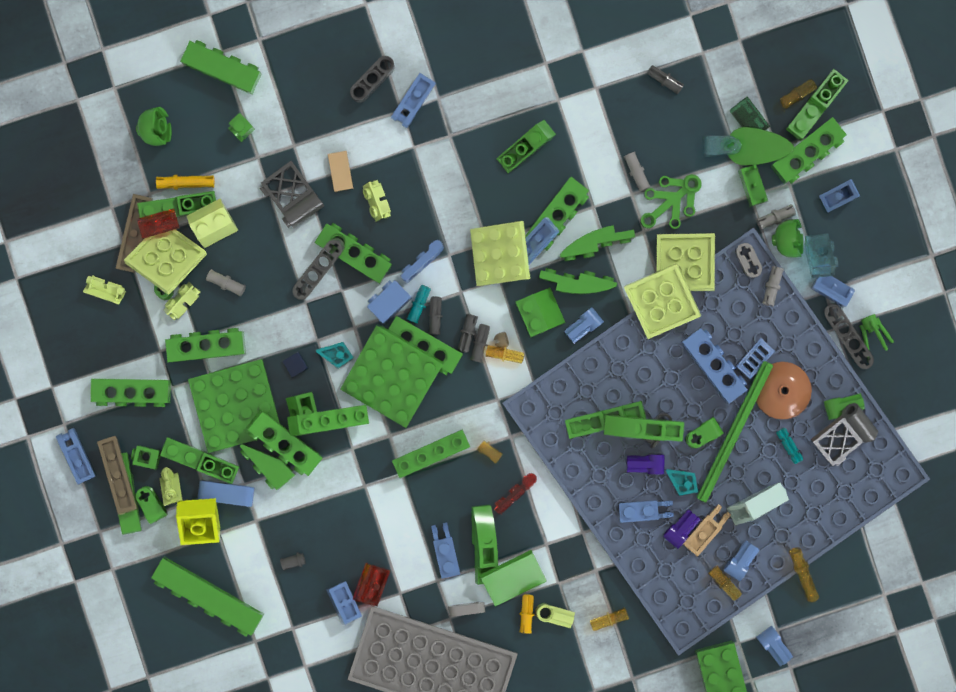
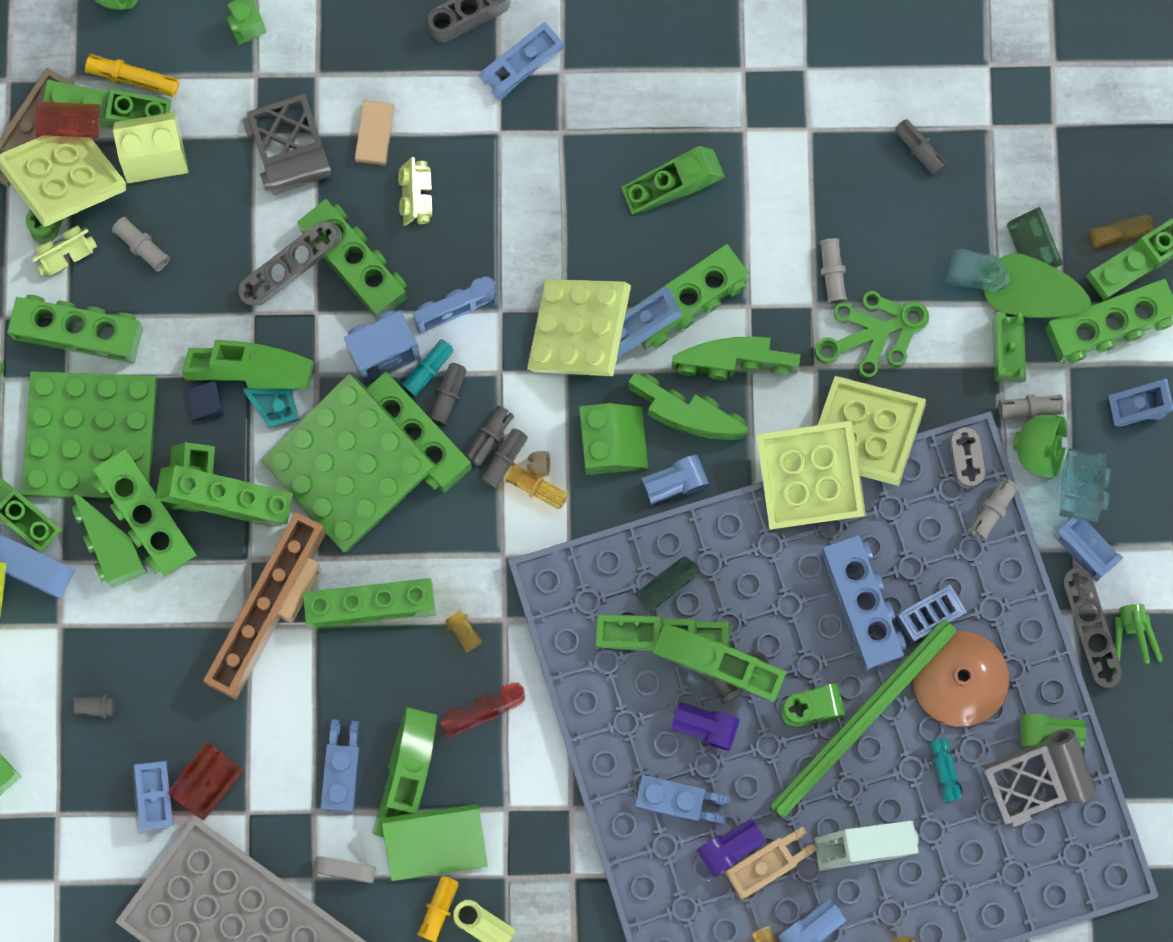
camera: 20 degrees right, 10 degrees down
teal piece [666,469,698,496] -> none
none -> bright green slope [182,340,314,389]
none -> medium nougat brick [203,511,326,700]
none -> tan tile [278,558,322,623]
none -> clear green slope [636,556,700,612]

